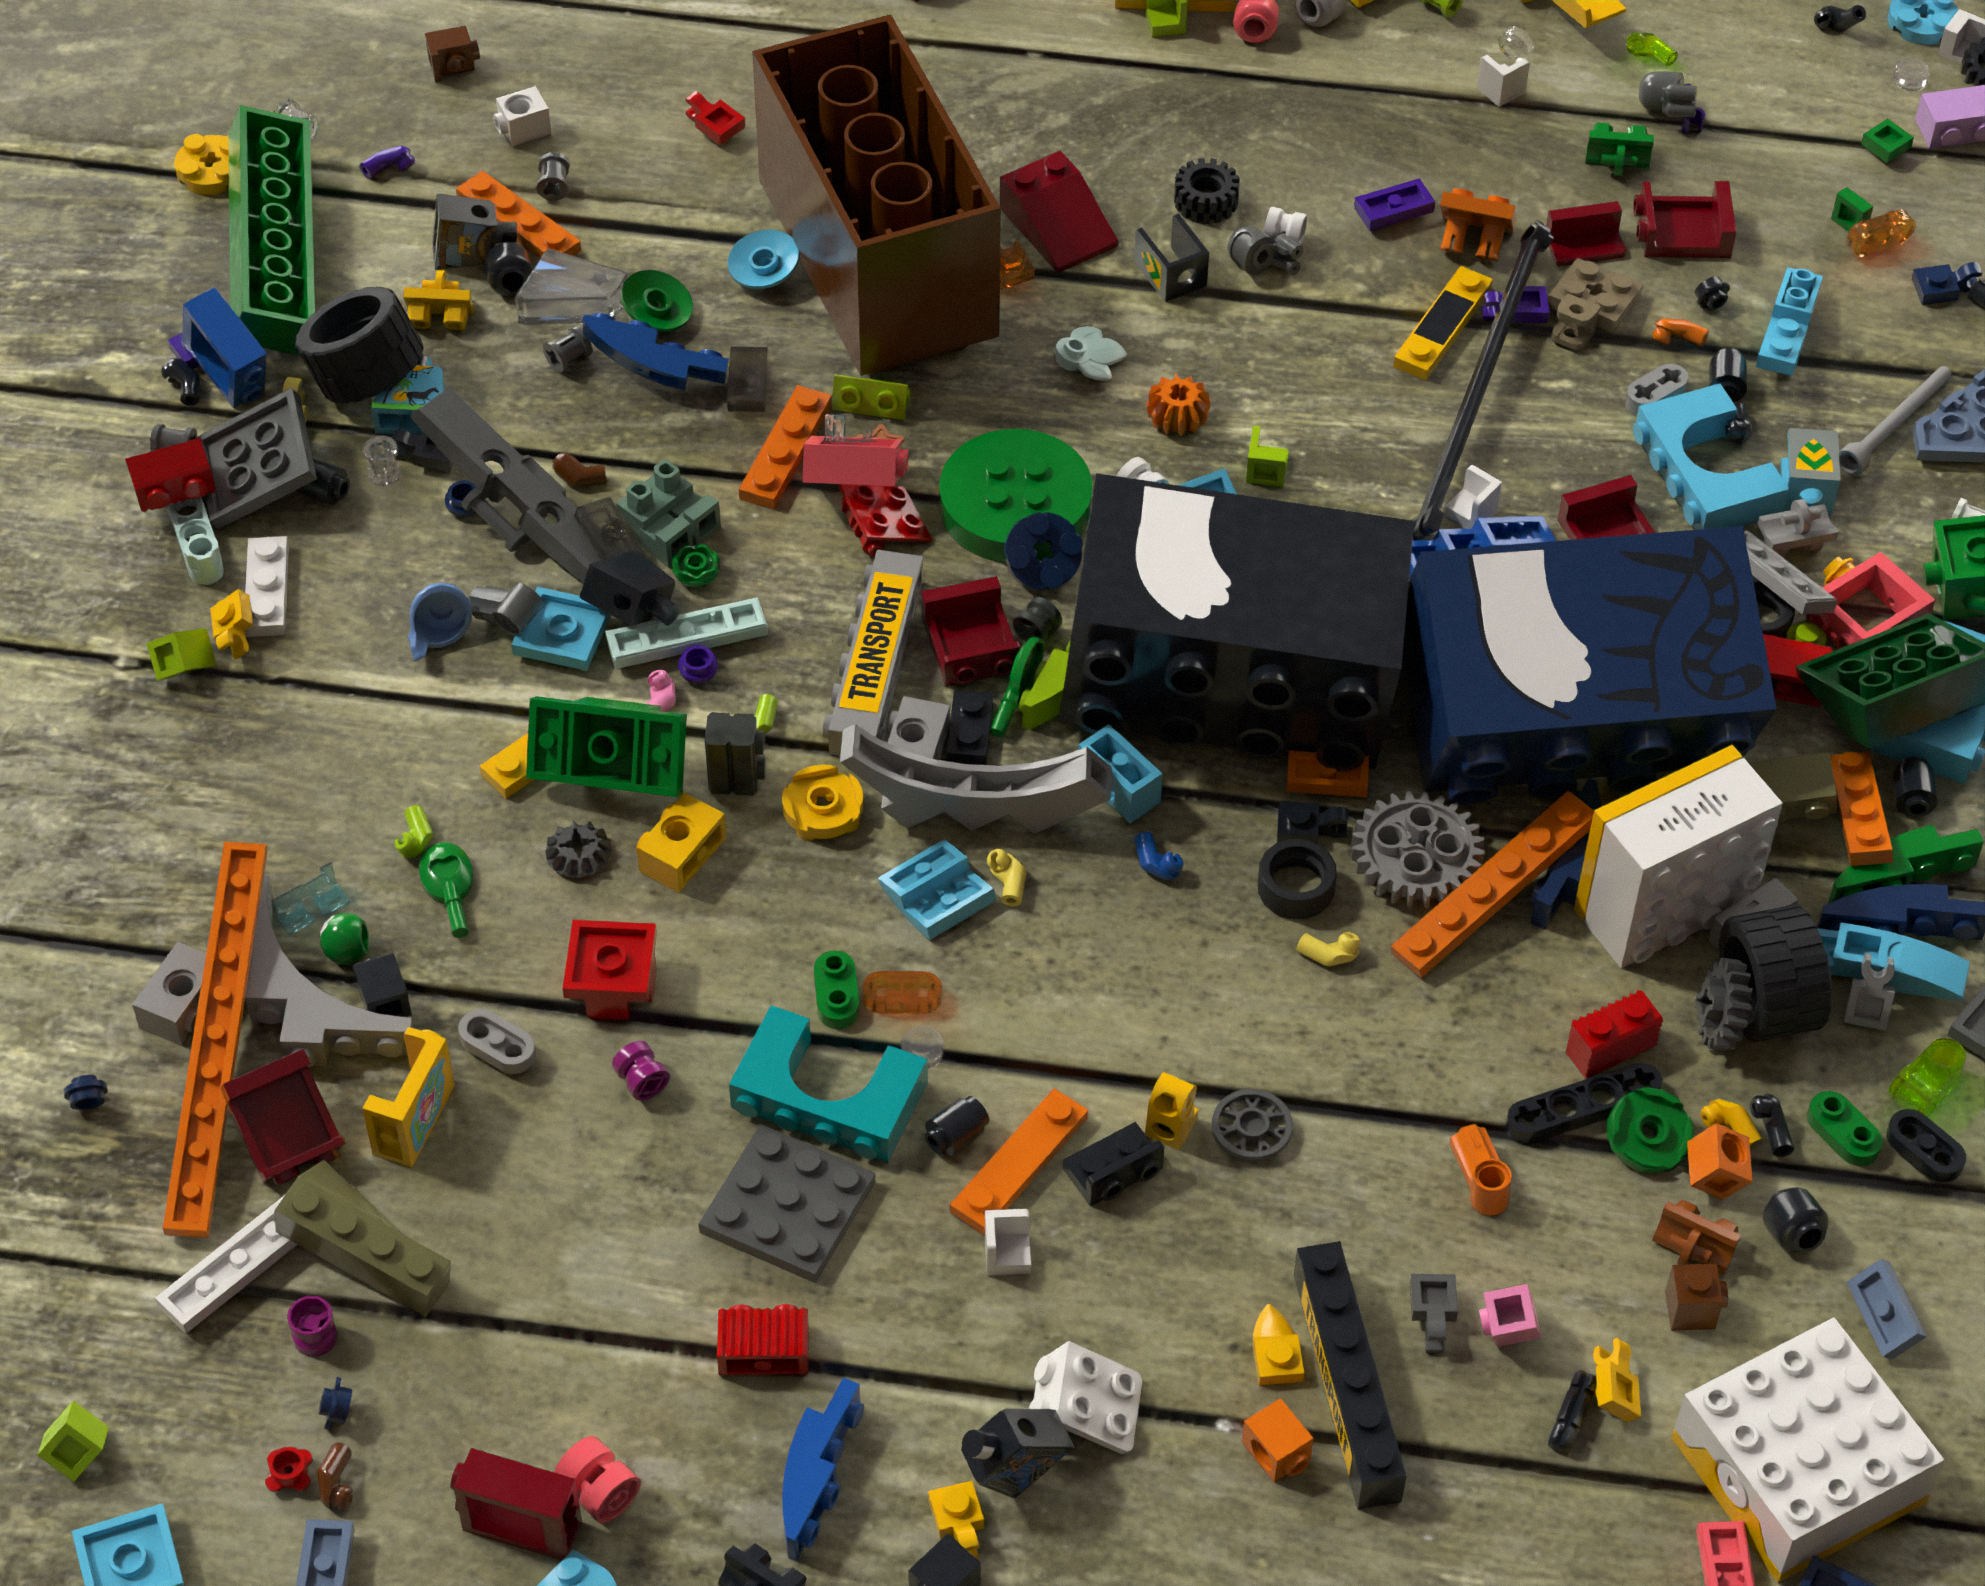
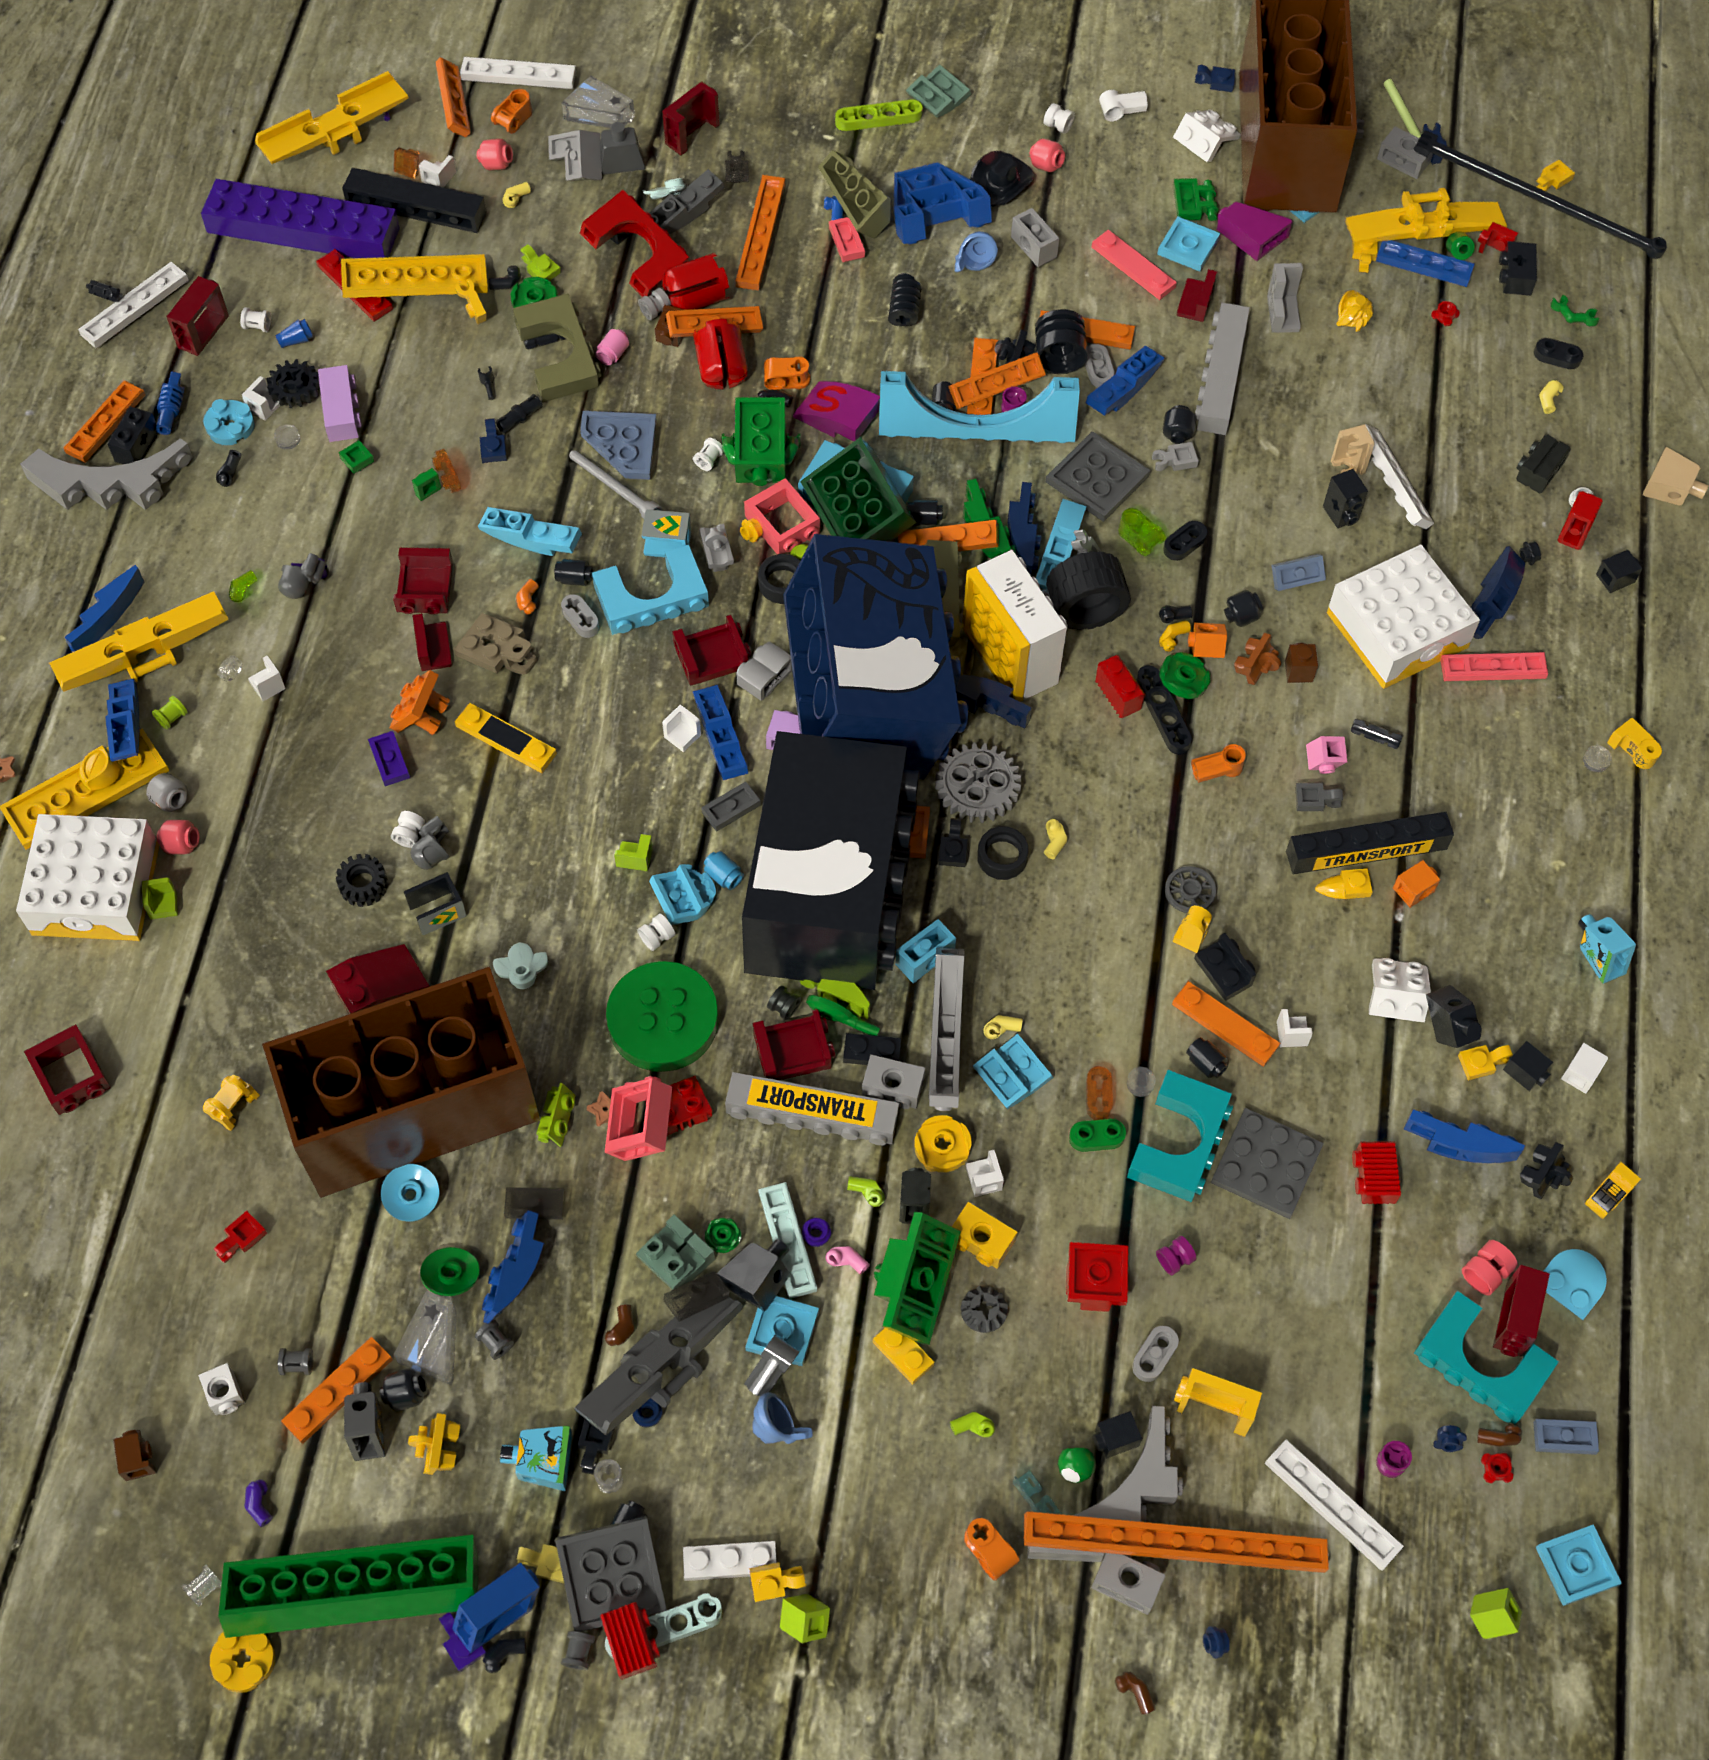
camera: 90 degrees left, 10 degrees up
dark red panel [220,1048,346,1186] -> none
olive wedge [274,1160,451,1317] -> none
black tyre [295,286,424,404] -> none
green piece [419,842,473,938] -> none
orange plate [739,385,832,510] -> none
clear light blue piece [825,414,875,442] -> none
dark blue plate [1004,512,1083,590] -> none
blue arm [1134,832,1184,880] -> none
orange gear [1146,374,1211,437] -> none
orange plate [1391,791,1594,978] -> none
black hinge [1412,220,1554,541] -> none
dark purple plate [1481,286,1550,323] -> none
green hips [1585,122,1654,176] -> none
yellow plate [1593,1338,1641,1422] -> none
black plate [1695,276,1730,310] -> none
dark grey gear [1695,958,1754,1051] -> none
black arm [1725,403,1752,442] -> none
light grey tile [1744,531,1837,614] -> none
green plate [1807,1091,1883,1166] -> none
none -> orange piece [964,1518,1019,1581]
none -> white panel [966,1150,1004,1197]
none -> reddish brown arm [1115,1672,1156,1715]
none -> teal arch [1414,1290,1559,1425]

